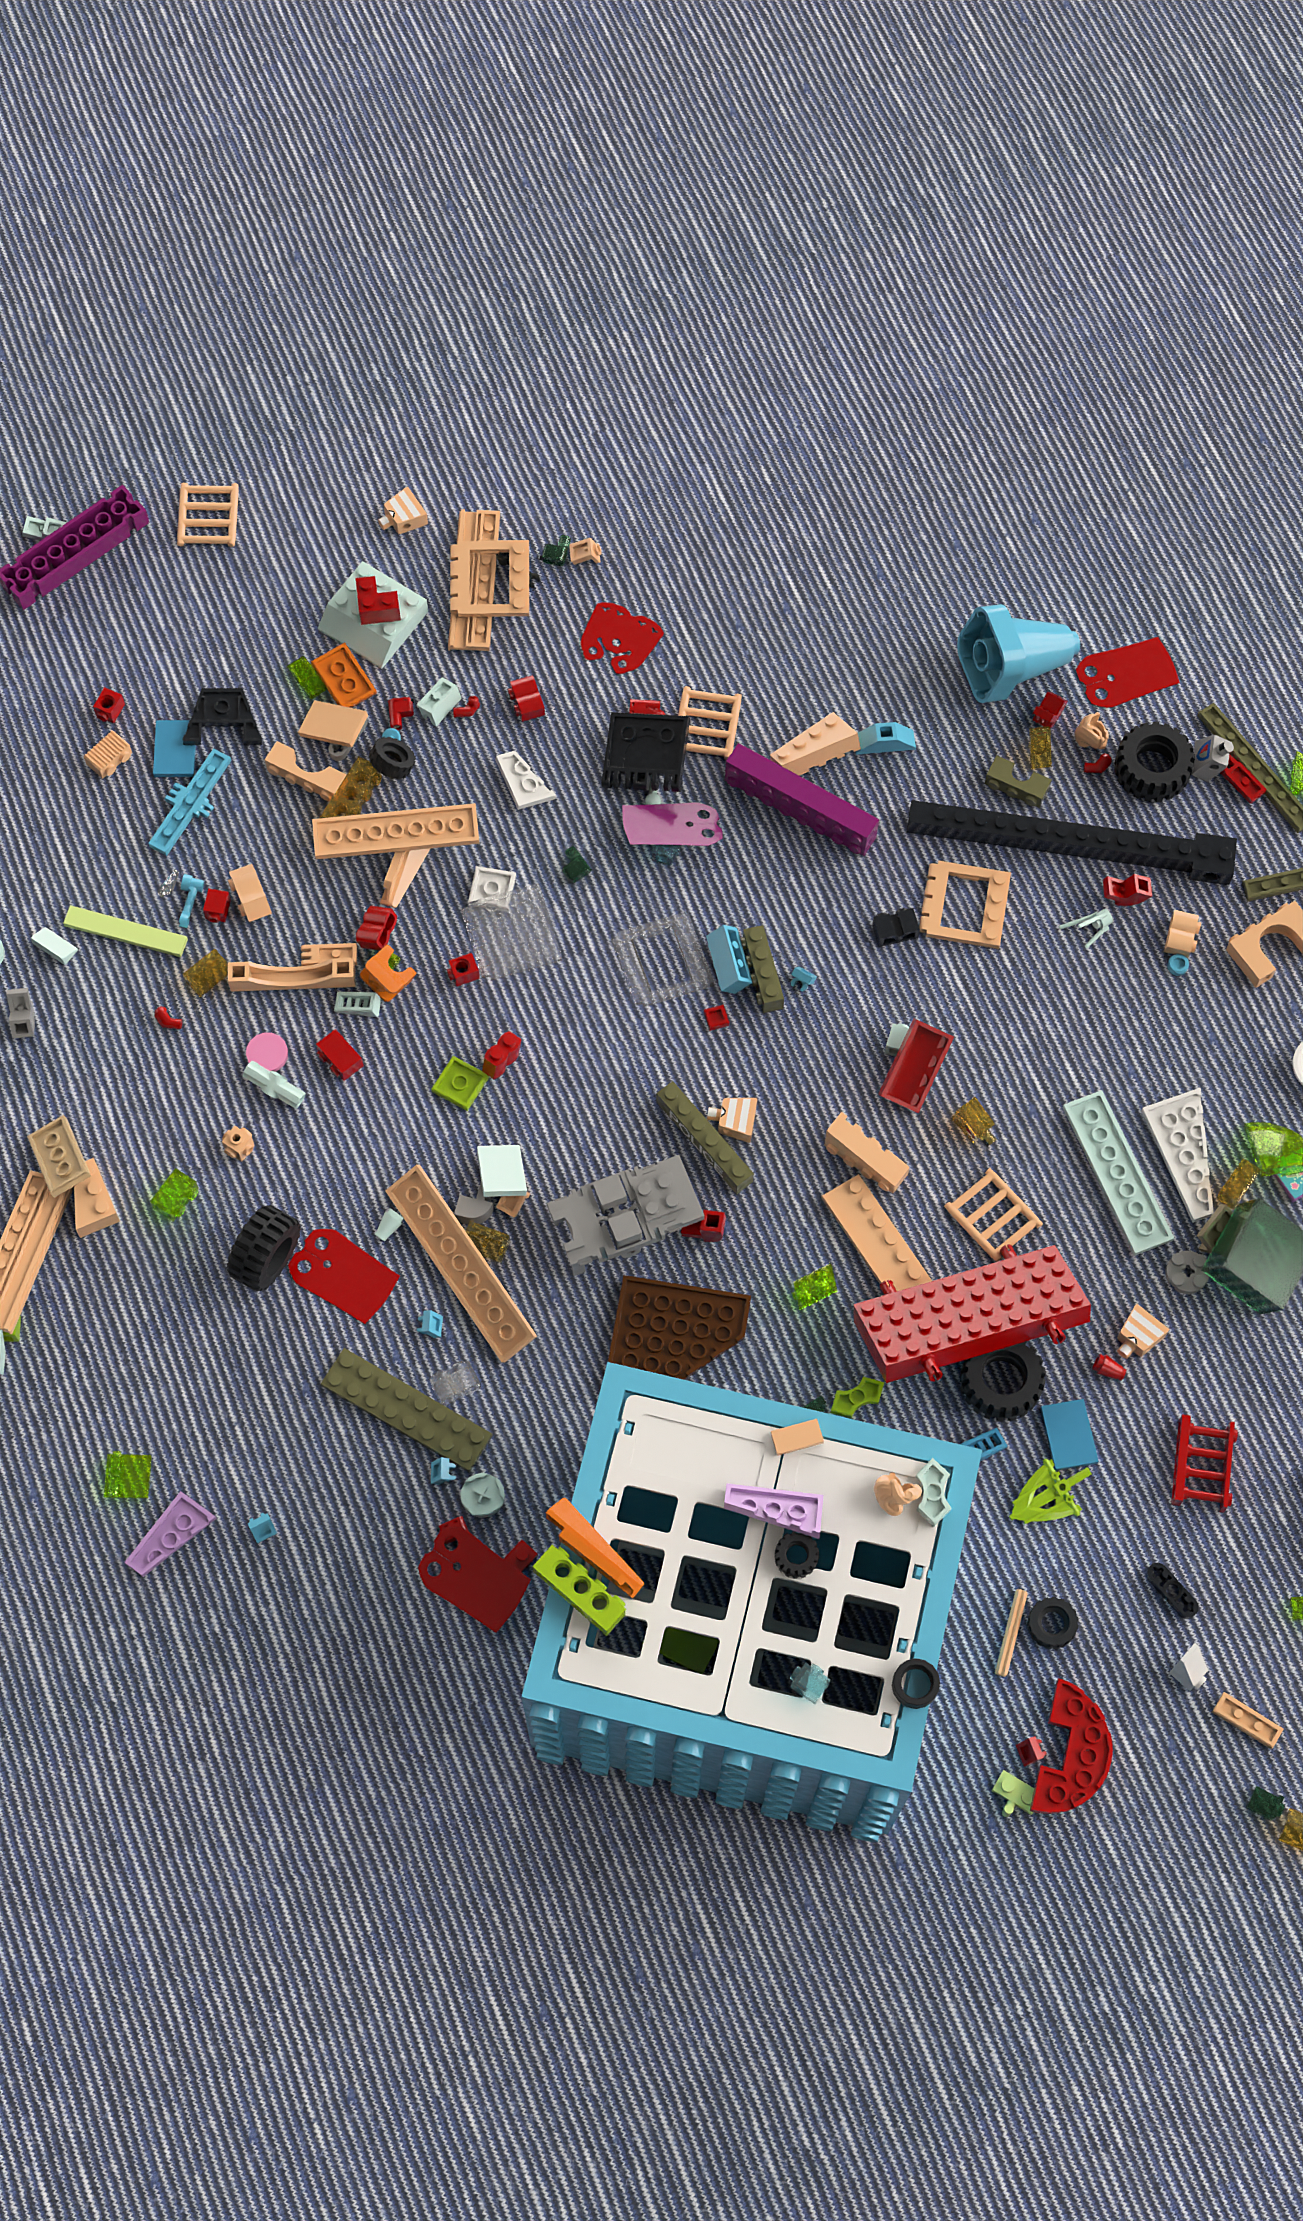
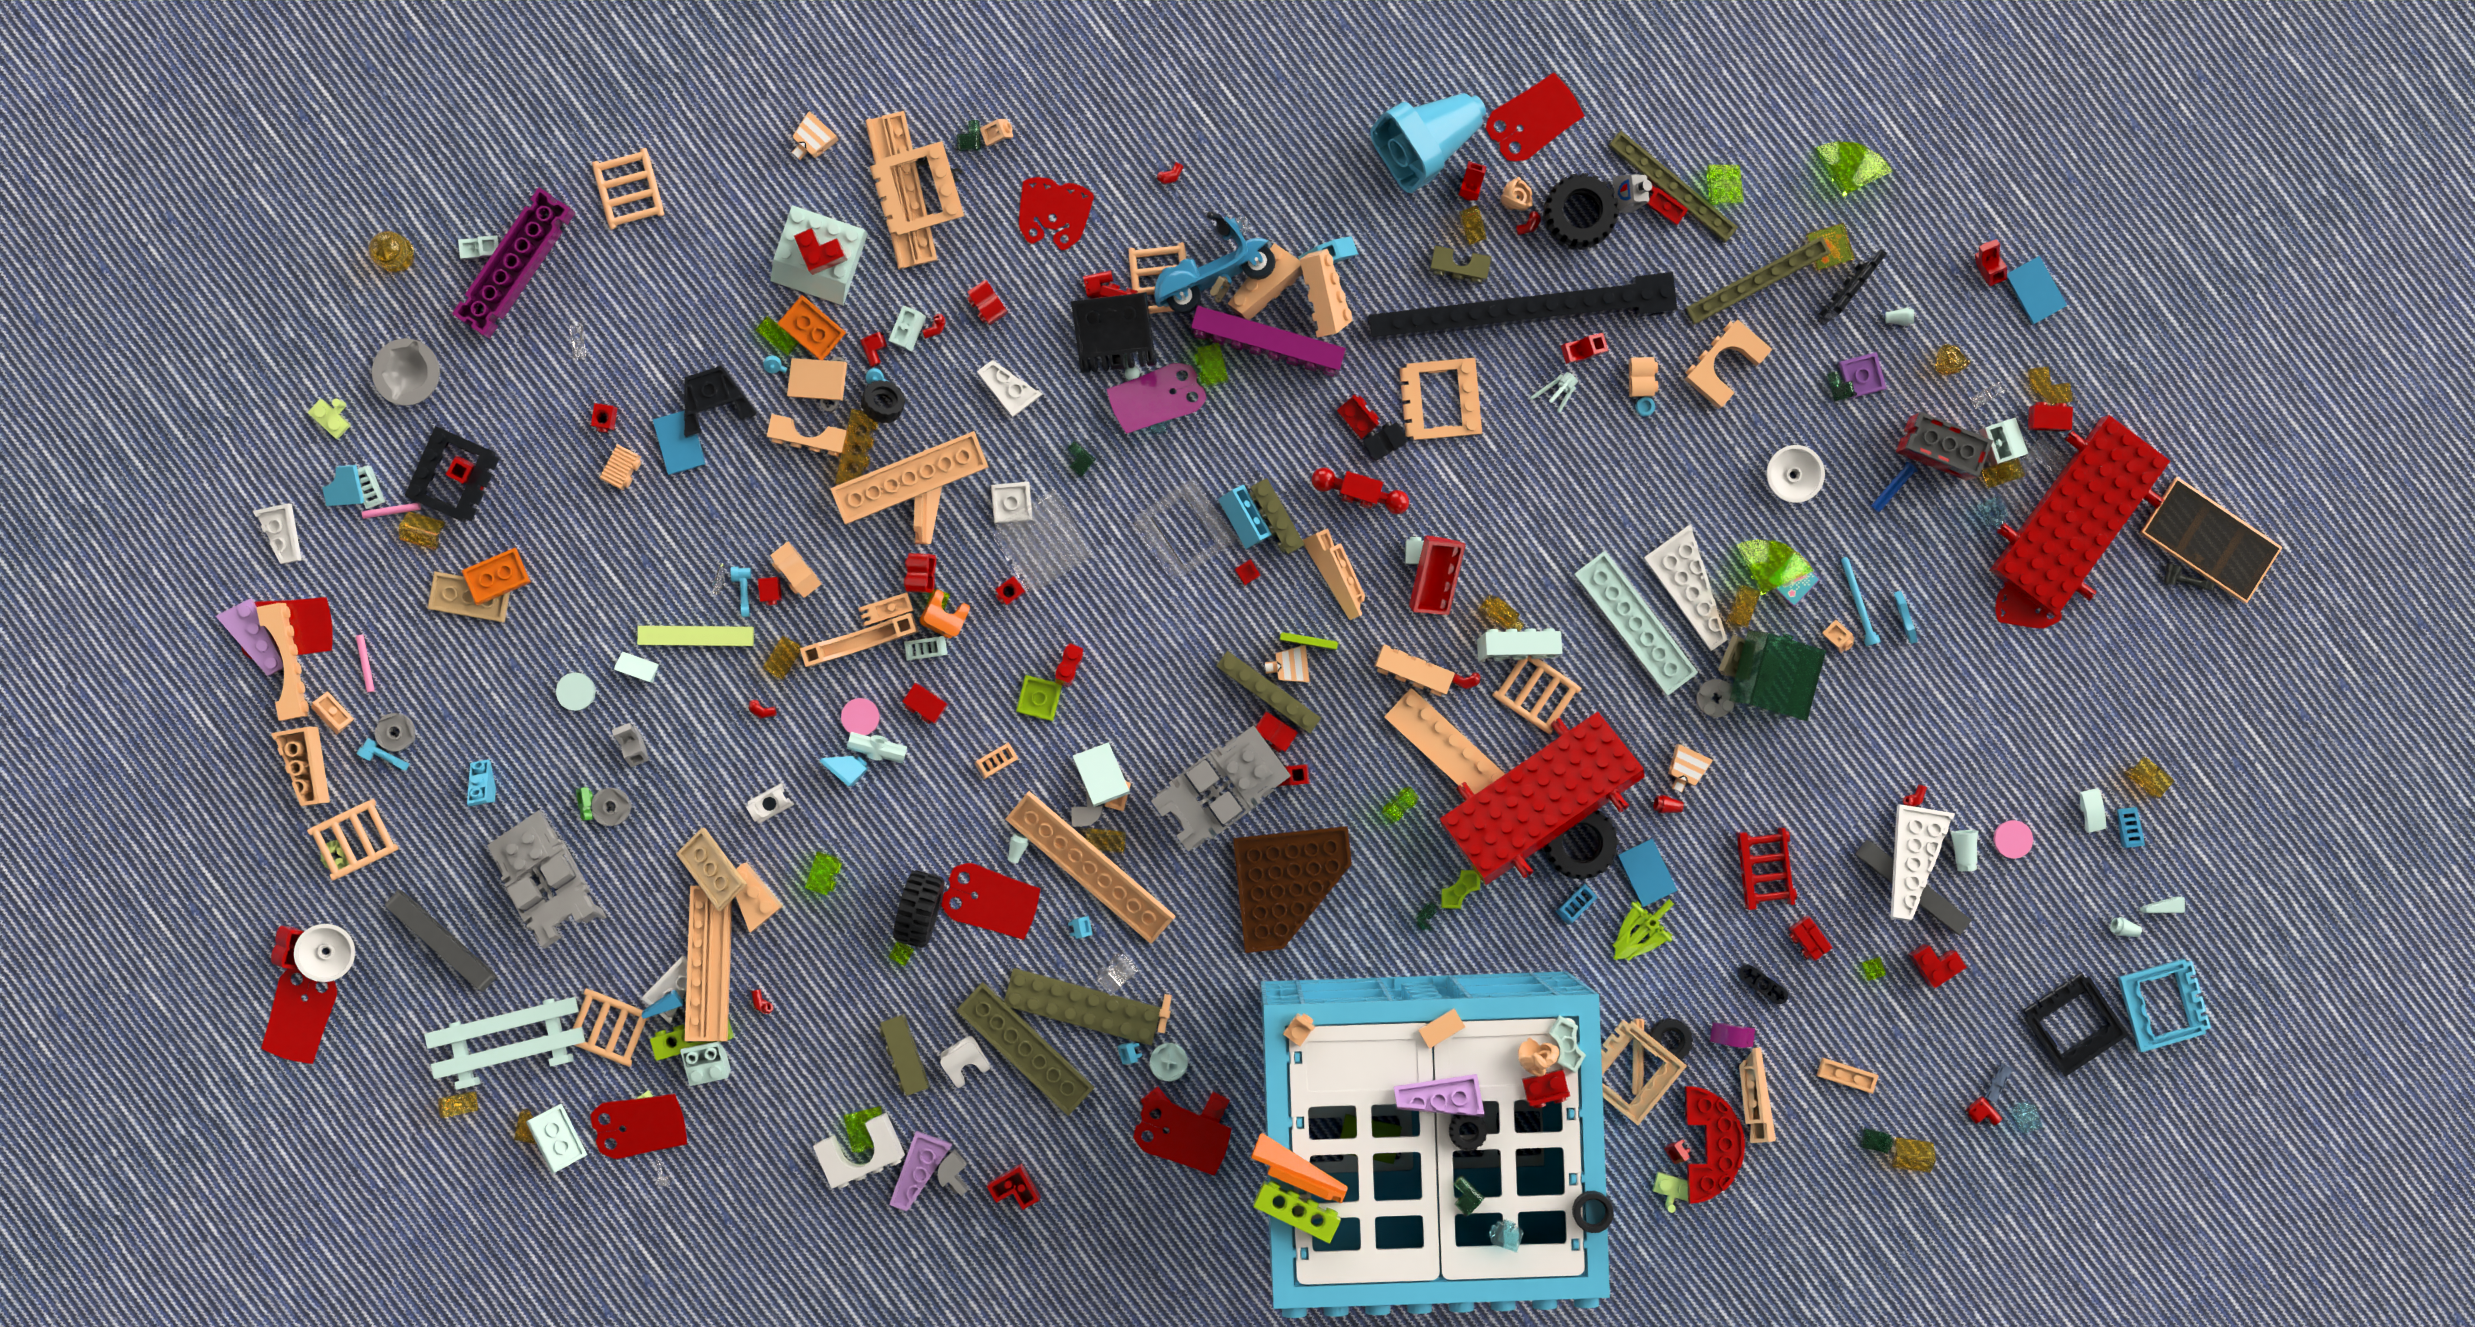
camera: 20 degrees left, 20 degrees up
medium azure hinge [148,748,231,856] -> none
light nougat brick [222,1126,255,1162] -> none
medium azure tile [247,1513,277,1543] -> none
medium azure tile [791,967,817,992] -> none
white slope [1169,1643,1208,1691] -> none
none -> clear bar [569,323,586,359]
none -> white piece [746,783,794,823]
none -> red arm [751,989,773,1014]
none -> medium azure piece [763,355,787,373]
none -> white arch [813,1112,905,1189]
none -> medium azure slope [820,756,869,787]
none -> olive brick [879,1013,930,1096]
none -> clear neon green tile [888,942,915,966]
none -> light grey brick [938,1149,969,1196]
none -> white piece [940,1036,990,1088]
none -> olive plate [956,982,1095,1116]
none -> light nougat slope [975,742,1018,780]
none -> red brick [987,1163,1041,1210]
none -> dark azure piece [1154,211,1276,314]
none -> red arm [1157,162,1184,184]
none -> light nougat bar [1157,994,1172,1033]
none -> clear neon green brick [1194,343,1229,388]
none -> red brick [1255,711,1298,753]
none -> lime tile [1279,632,1338,651]
none -> light nougat bracket [1283,1013,1315,1046]
none -> light nougat wedge [1300,249,1352,338]
none -> light nougat wedge [1302,528,1365,620]
none -> red brick [1311,467,1409,514]
none -> red bracket [1337,394,1379,440]
none -> red arm [1452,672,1481,689]
none -> clear green piece [1453,1175,1485,1217]
none -> light aqua wedge [1477,628,1562,662]
none -> red bracket [1522,1069,1571,1108]
none -> light nougat hinge [1601,1020,1687,1125]
none -> magenta brick [1710,1022,1755,1048]
none -> light nougat wedge [1739,1048,1776,1143]
none -> red brick [1788,915,1833,961]

